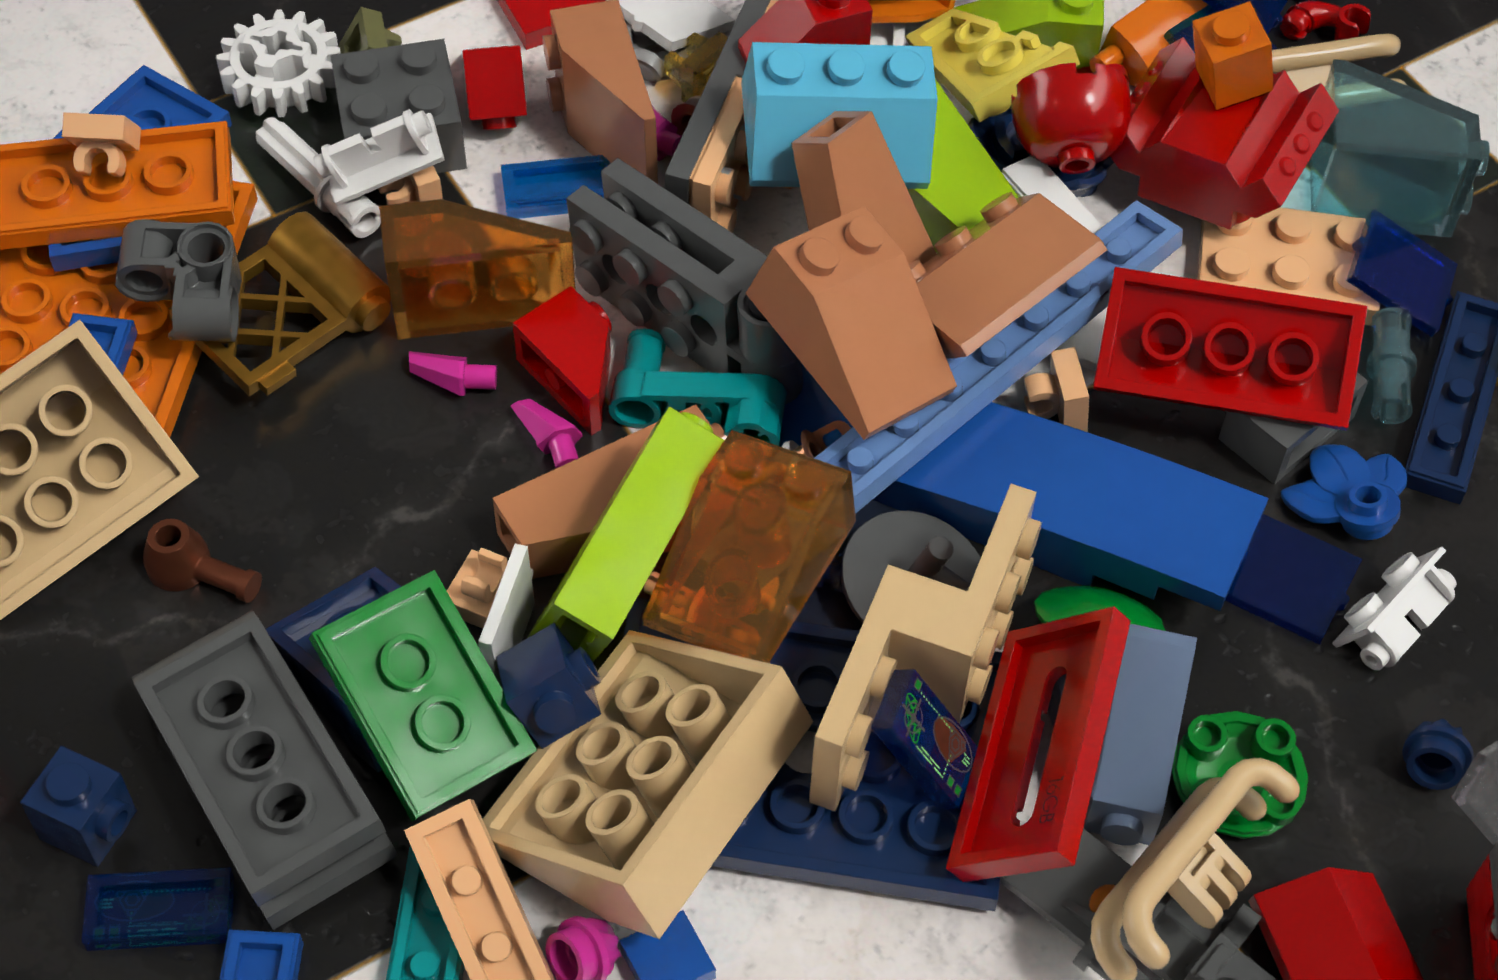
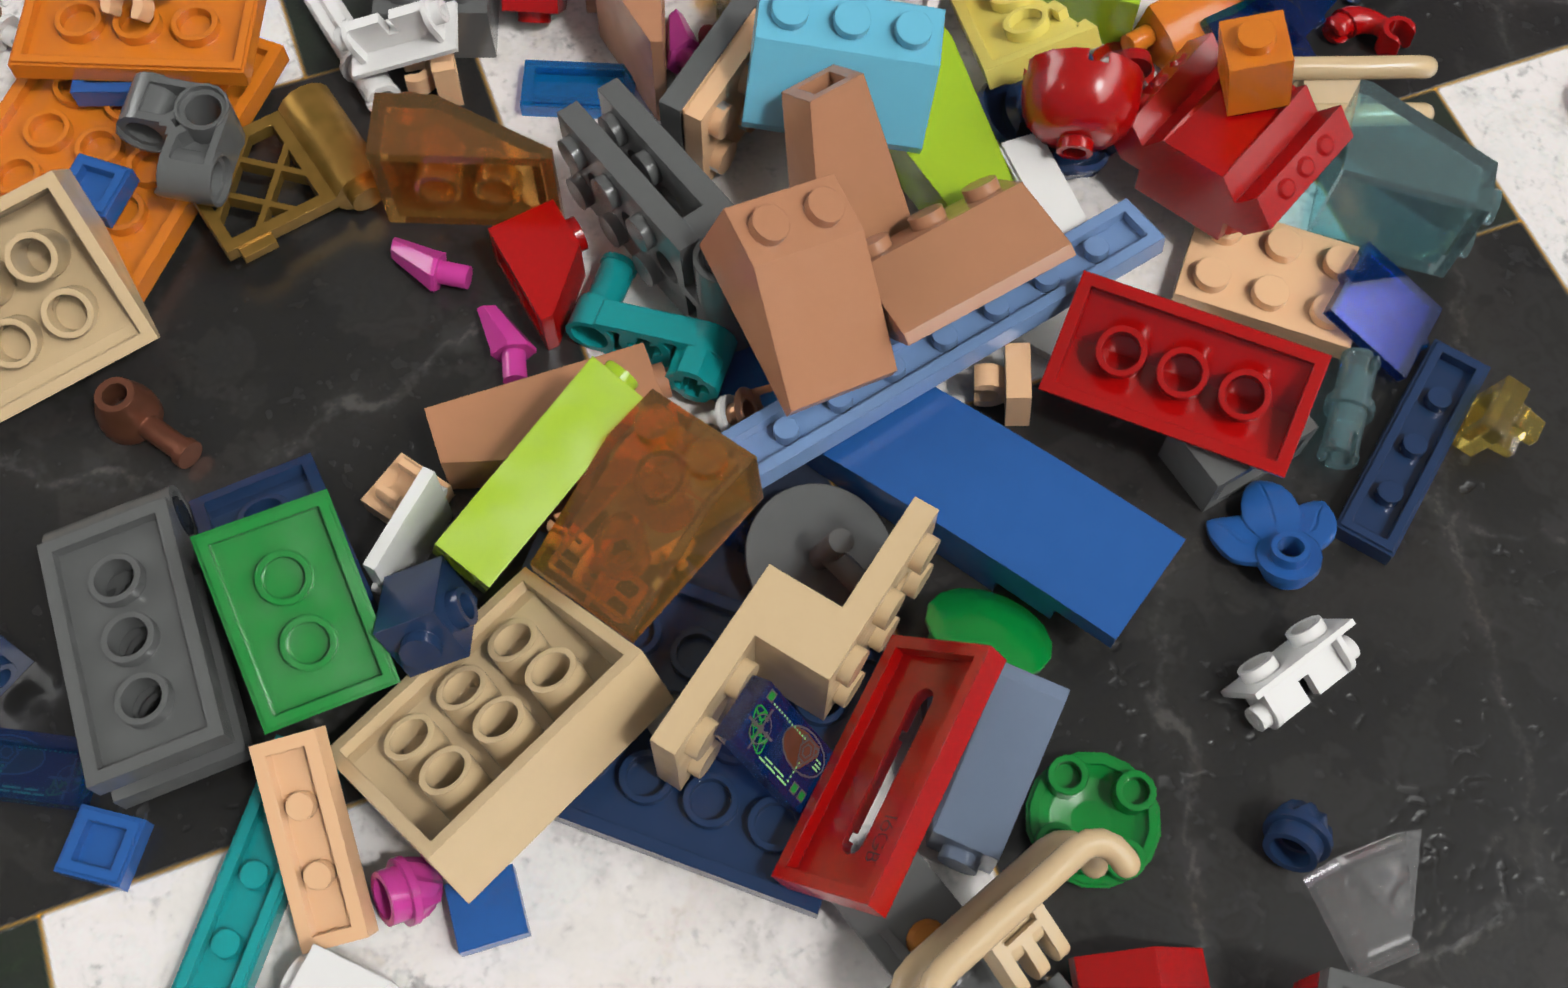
camera: 10 degrees right, 10 degrees up
clear blue piece [1225,514,1362,644] -> none

